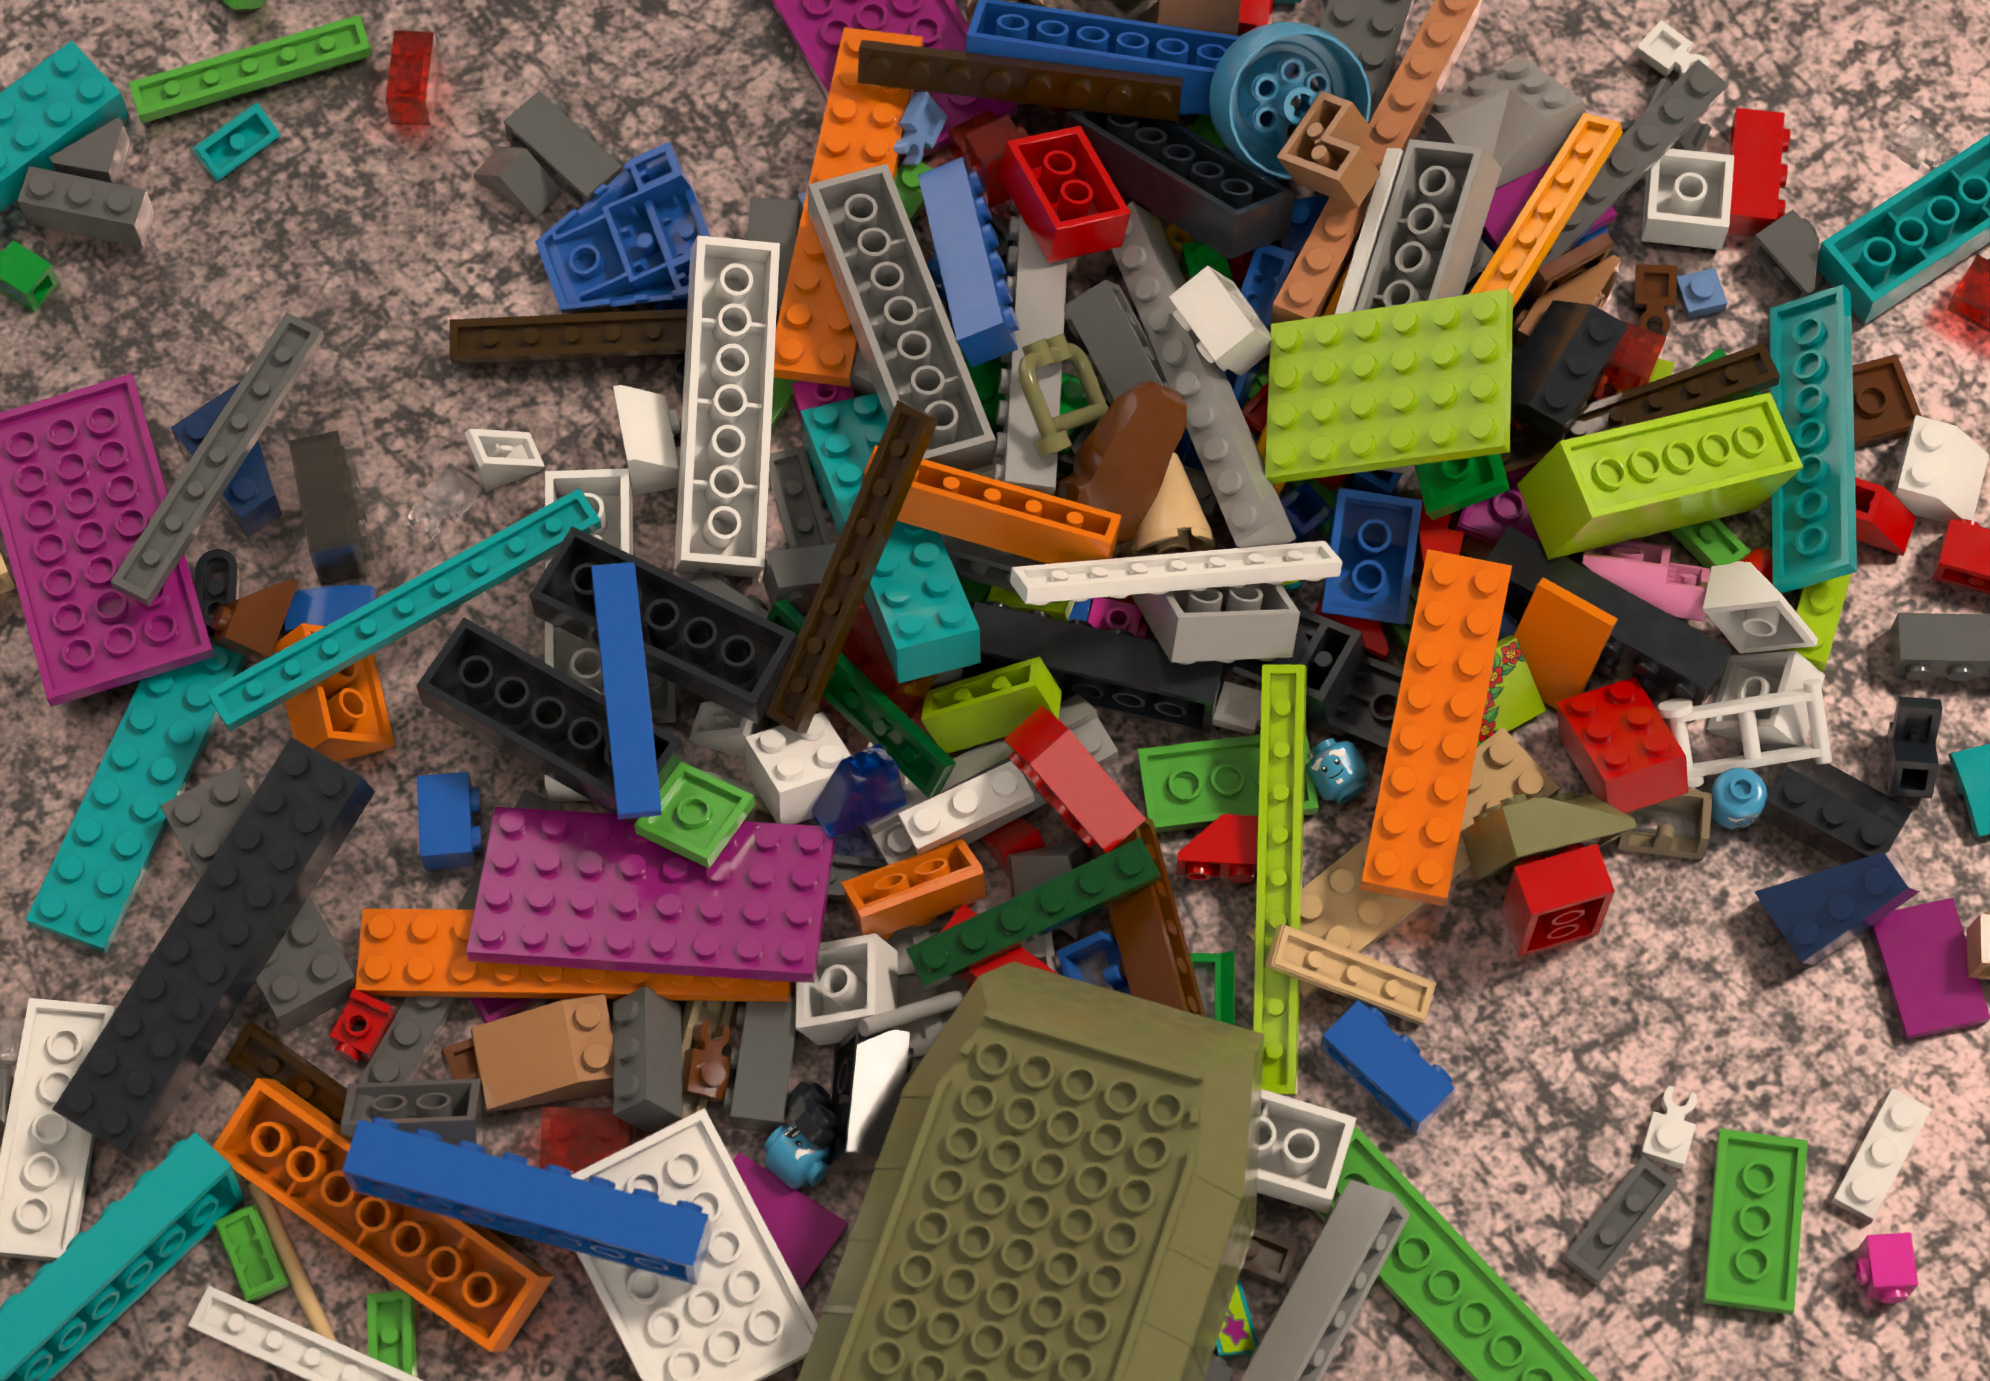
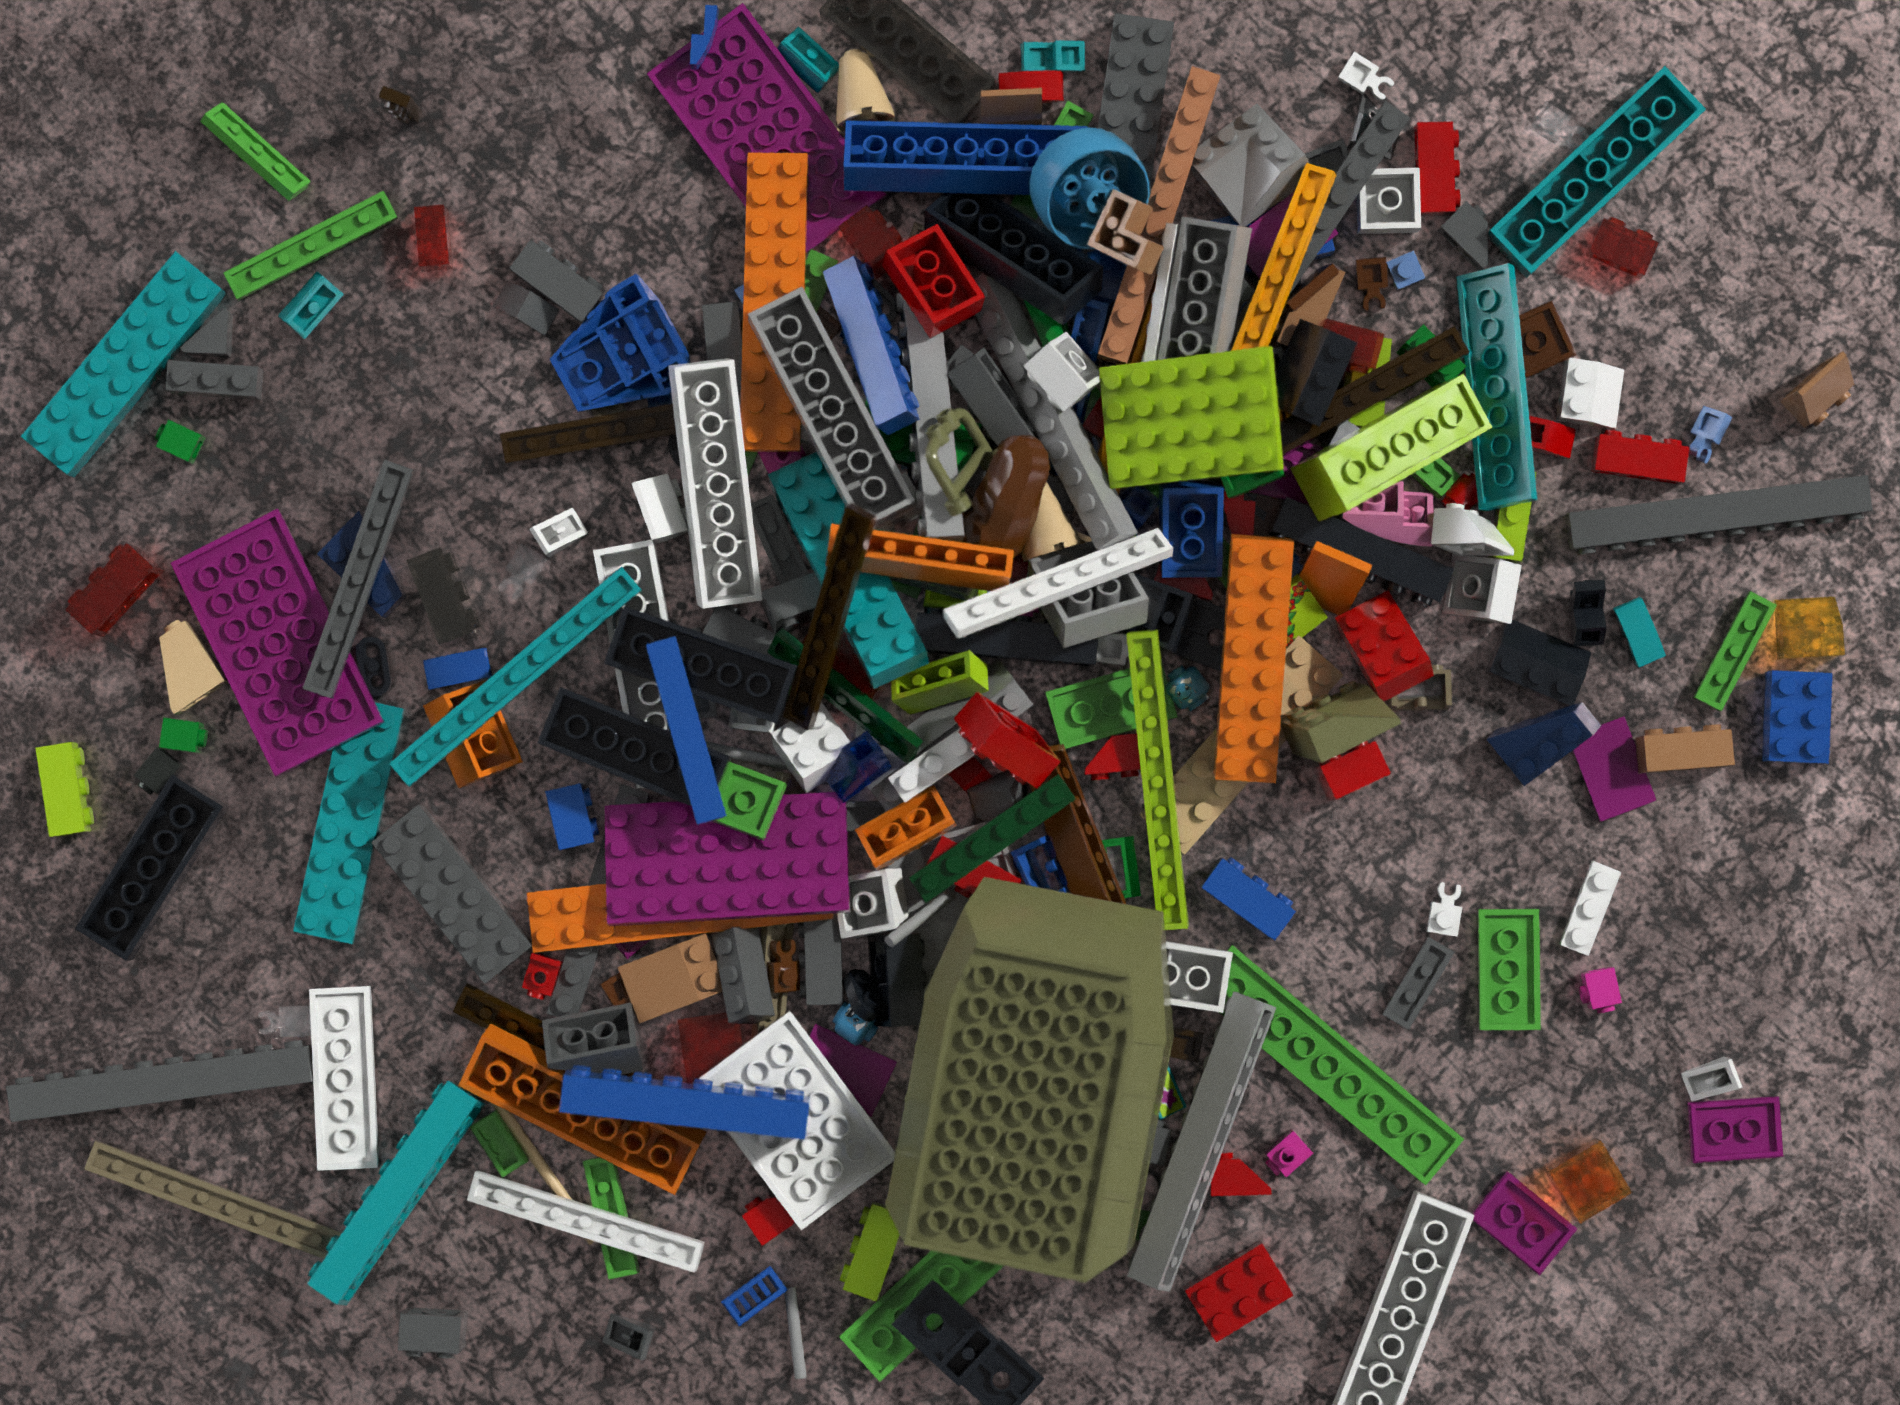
camera: 10 degrees left, 20 degrees up
black brick [52,737,376,1163] -> none
reddish brown slope [211,578,299,662] -> none
dark brown plate [858,40,1183,122] -> none
medium blue plate [893,91,948,165] -> none
tan tile [1265,924,1436,1025] -> none
white piece [1658,678,1832,788] -> none
dark azure head [1710,767,1768,830] -> none

